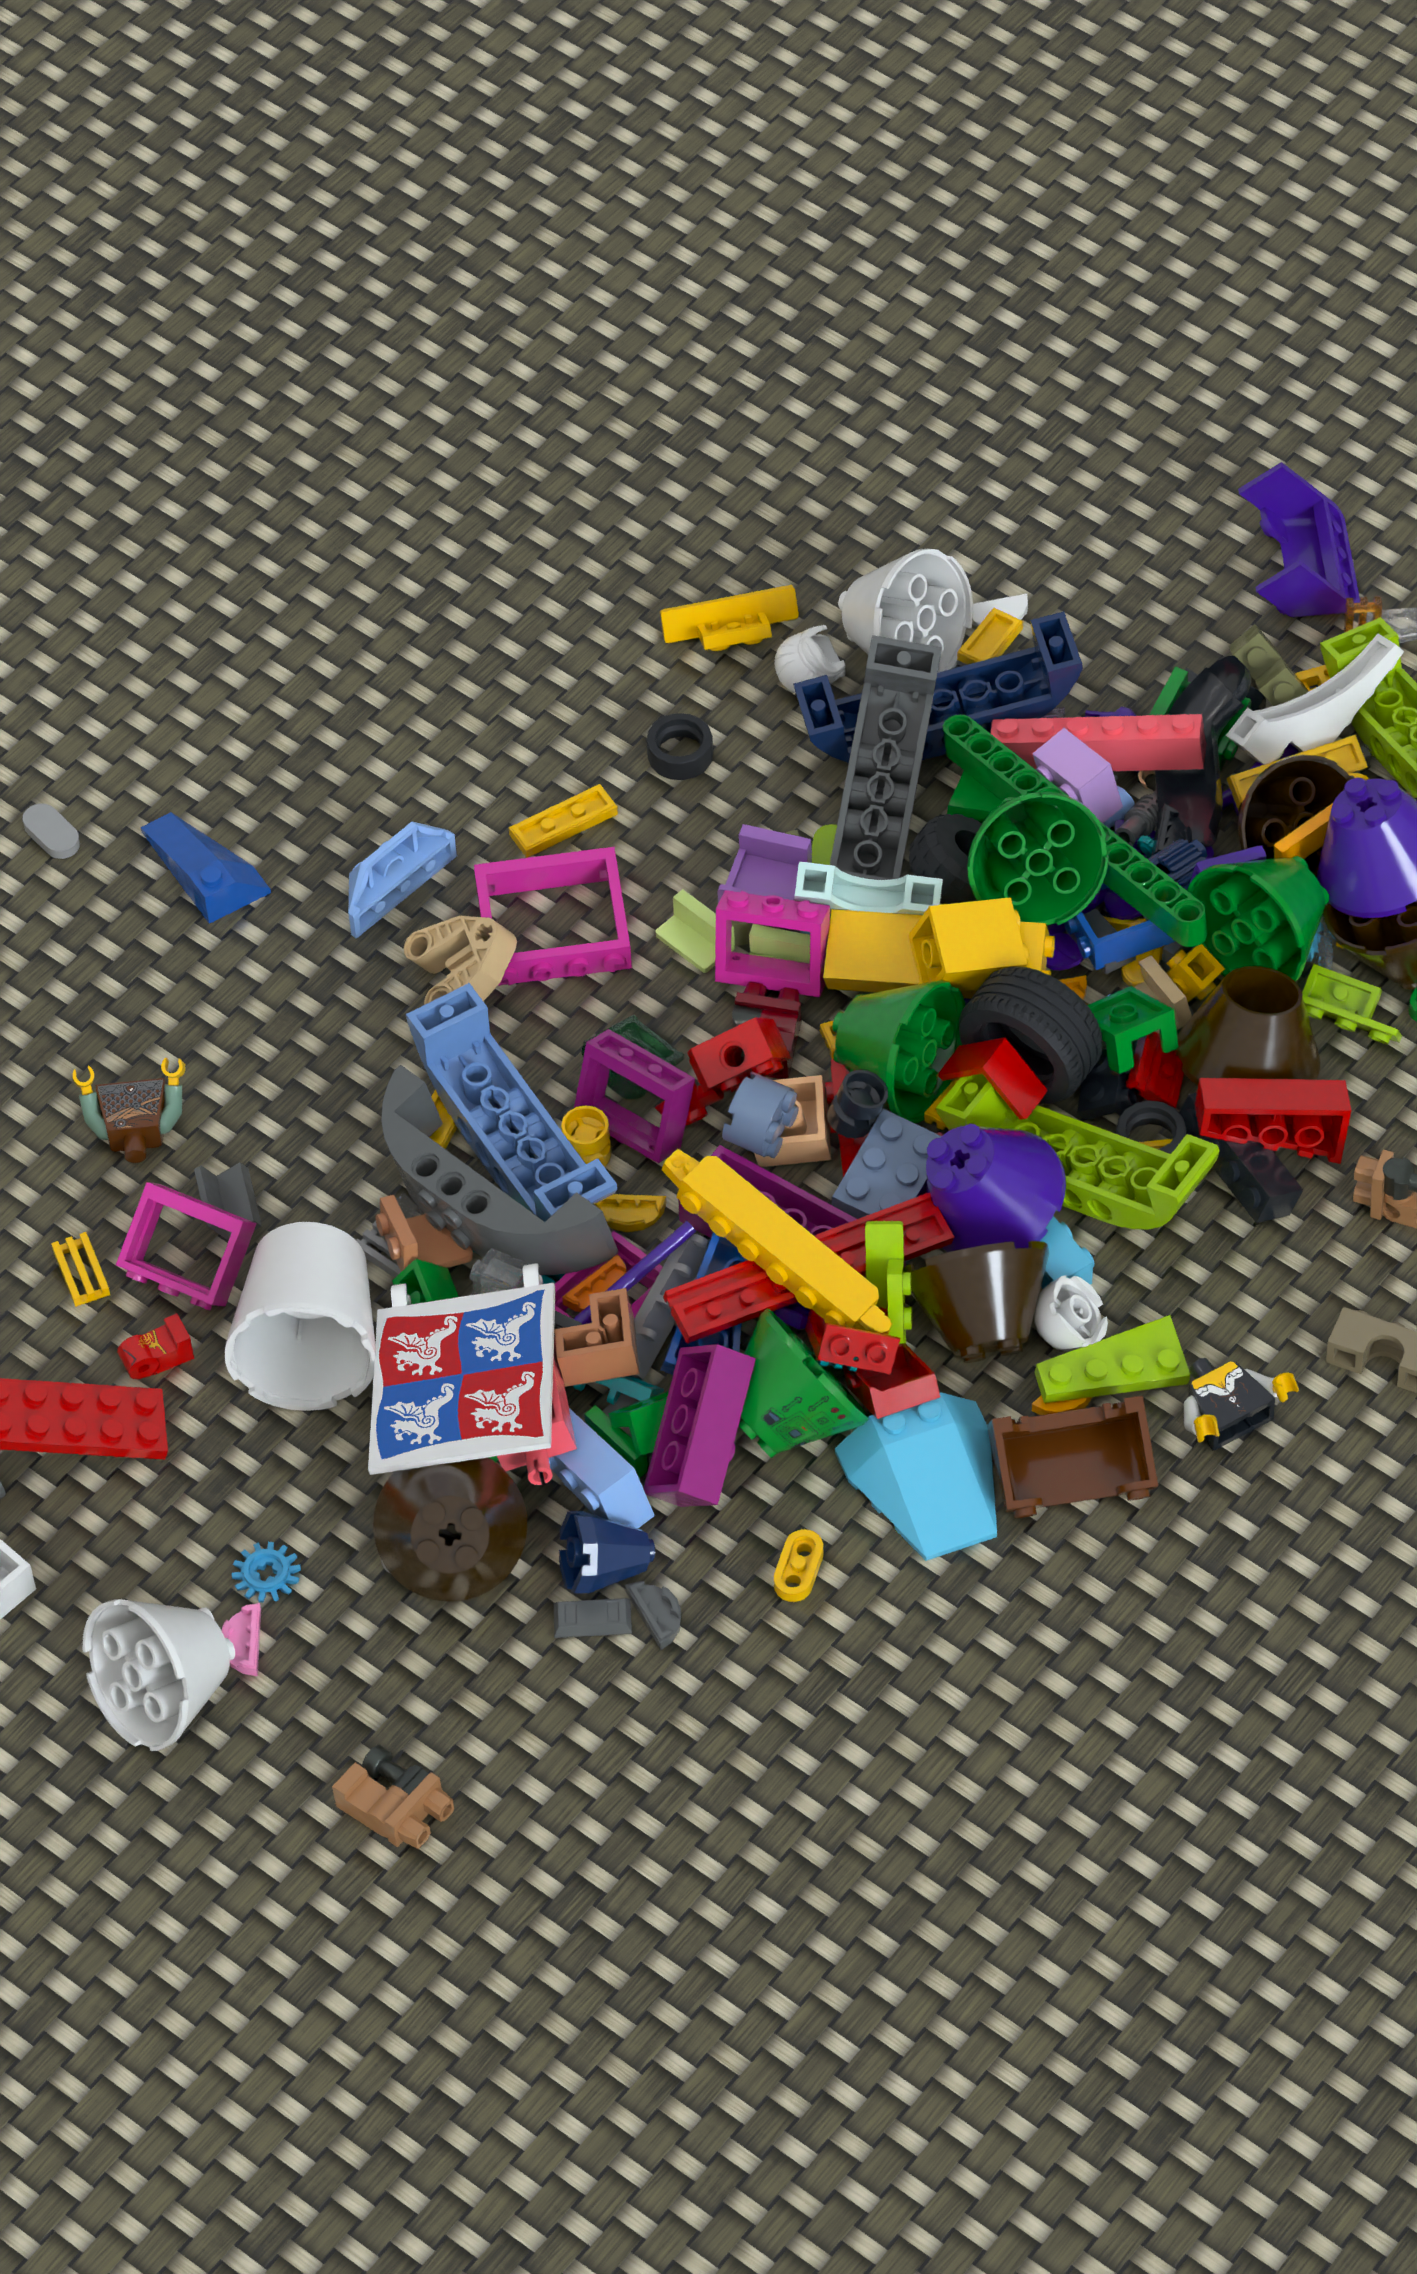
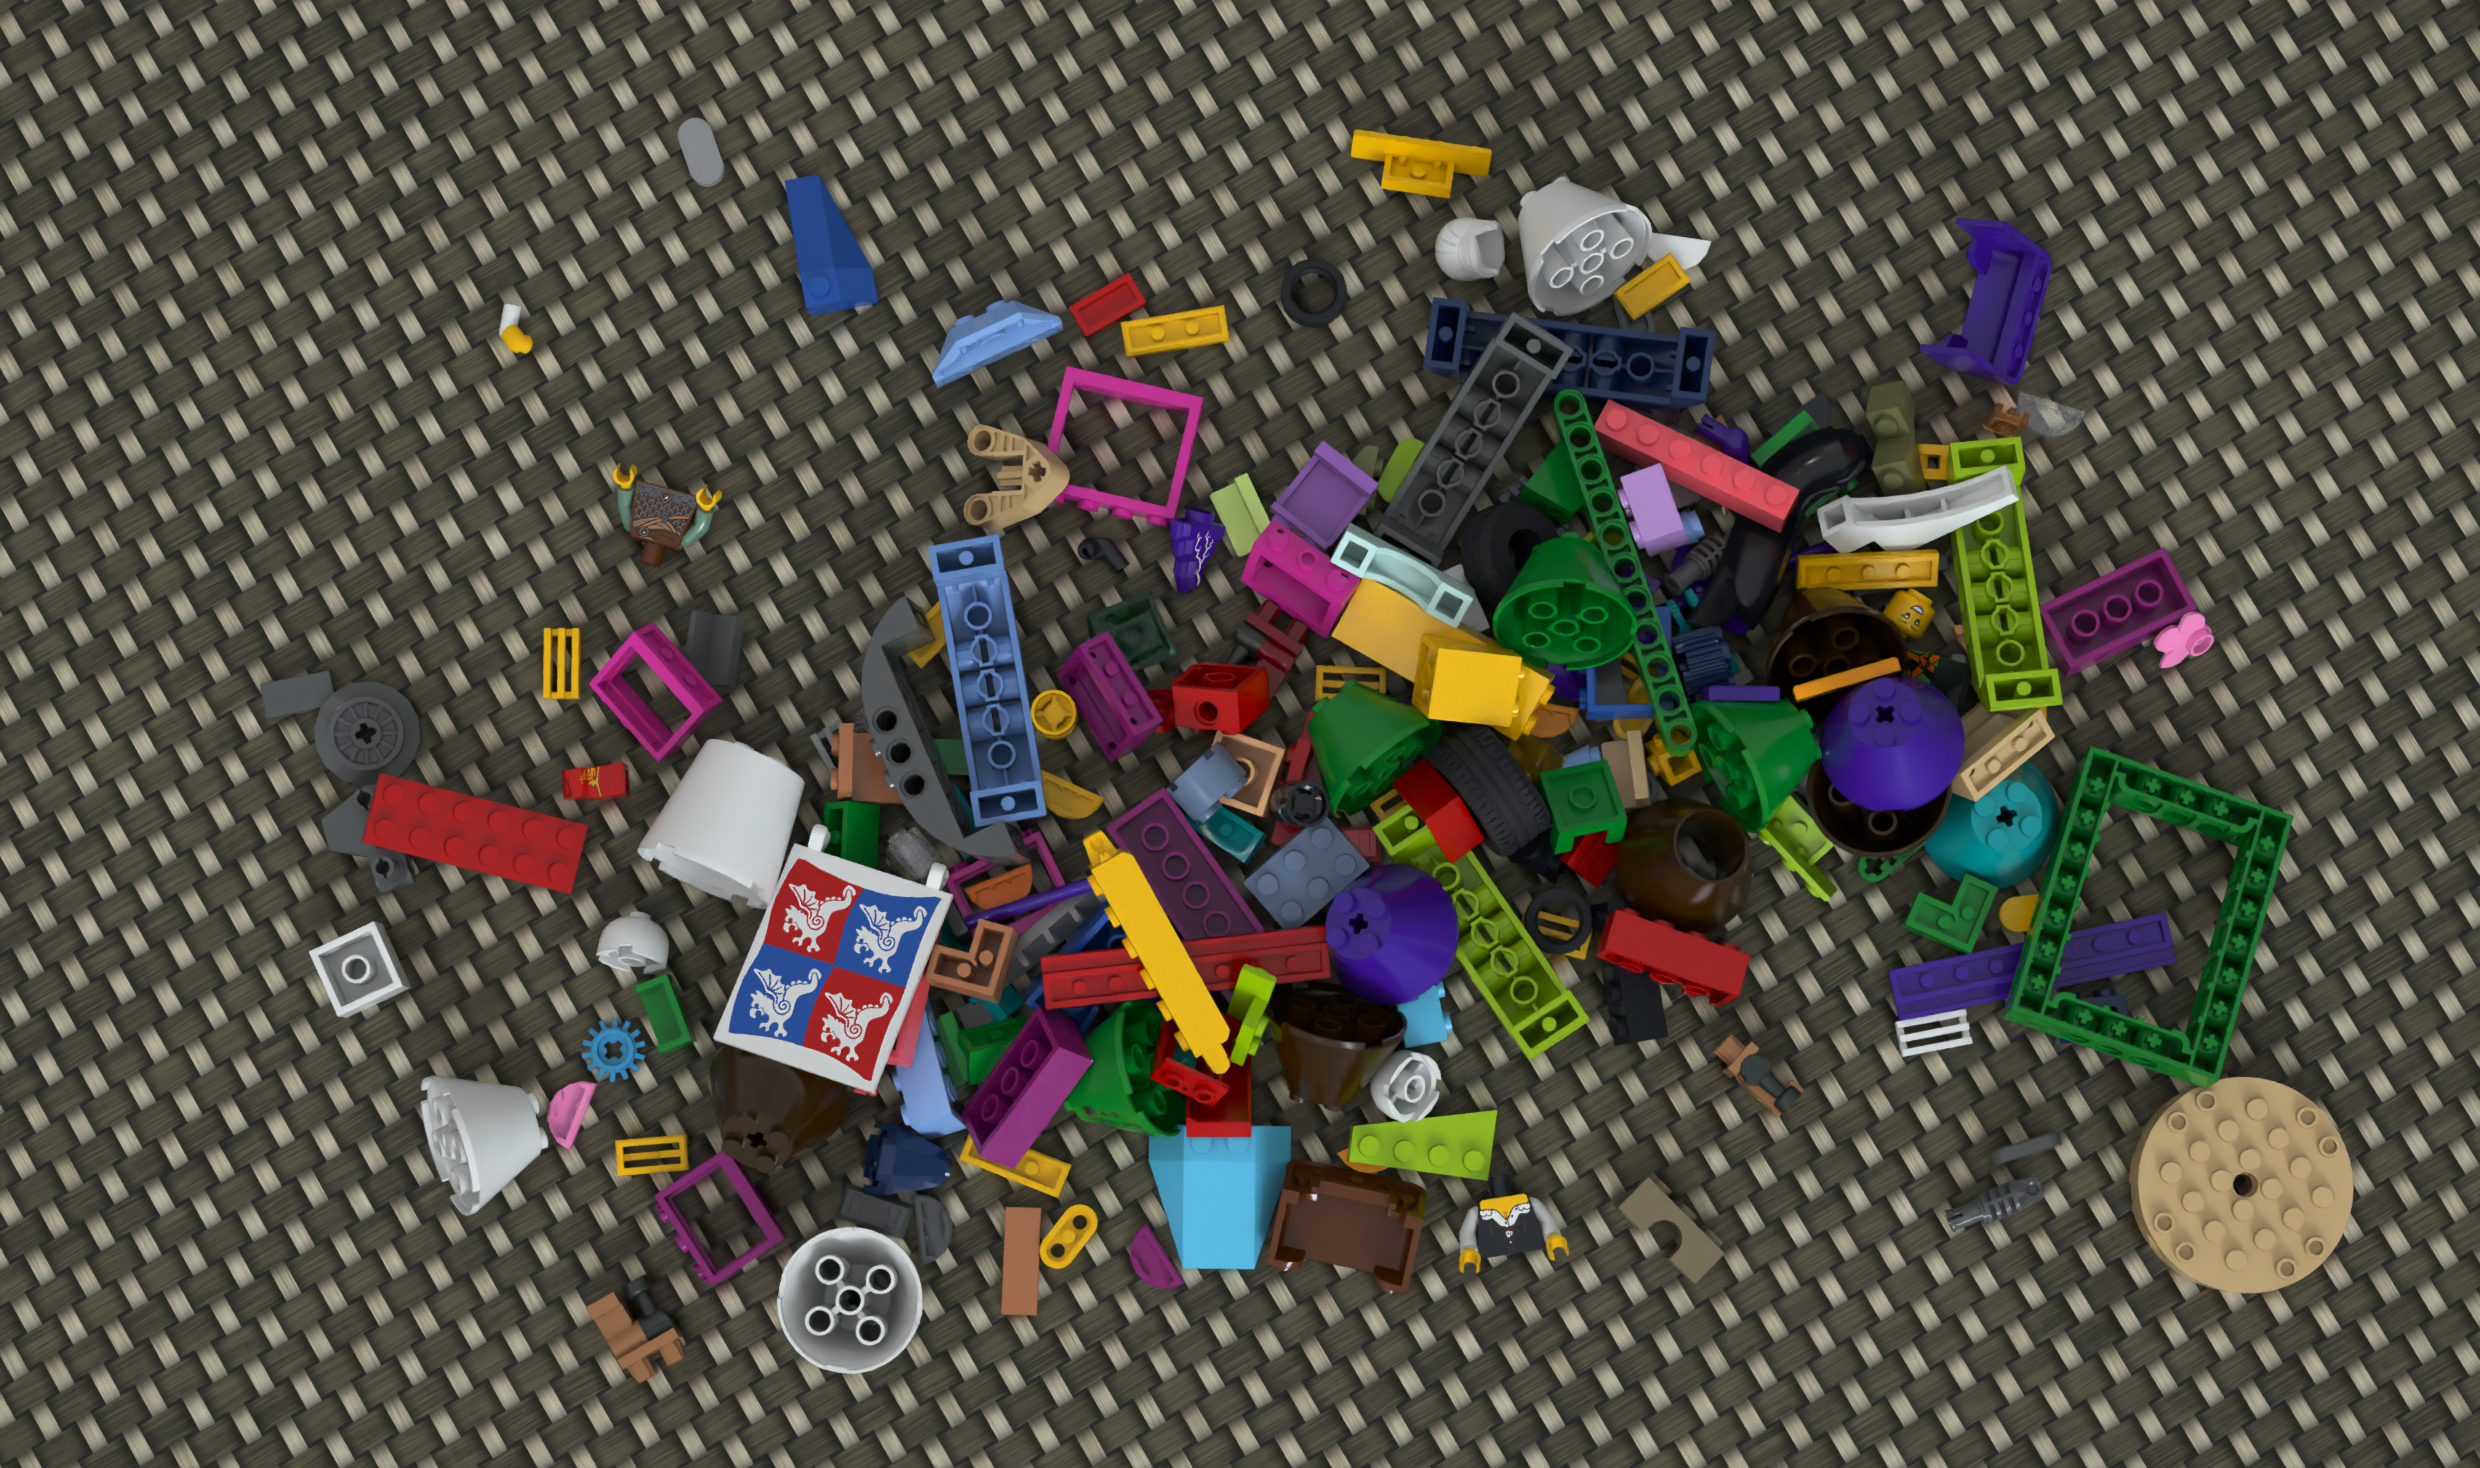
camera: 20 degrees right, 30 degrees up
none -> white cylinder [596,912,669,974]
none -> yellow tile [615,1134,690,1176]
none -> green panel [634,974,697,1054]
none -> magenta window [654,1151,788,1286]
none -> white cone [777,1227,923,1374]
none -> yellow tile [959,1133,1072,1198]
none -> nougat tile [1001,1206,1042,1316]
none -> red tile [1069,273,1147,339]
none -> black arm [1078,537,1130,574]
none -> magenta tile [1130,1223,1185,1288]
none -> dark purple rock [1169,507,1226,594]
none -> teal hinge [1185,806,1267,866]

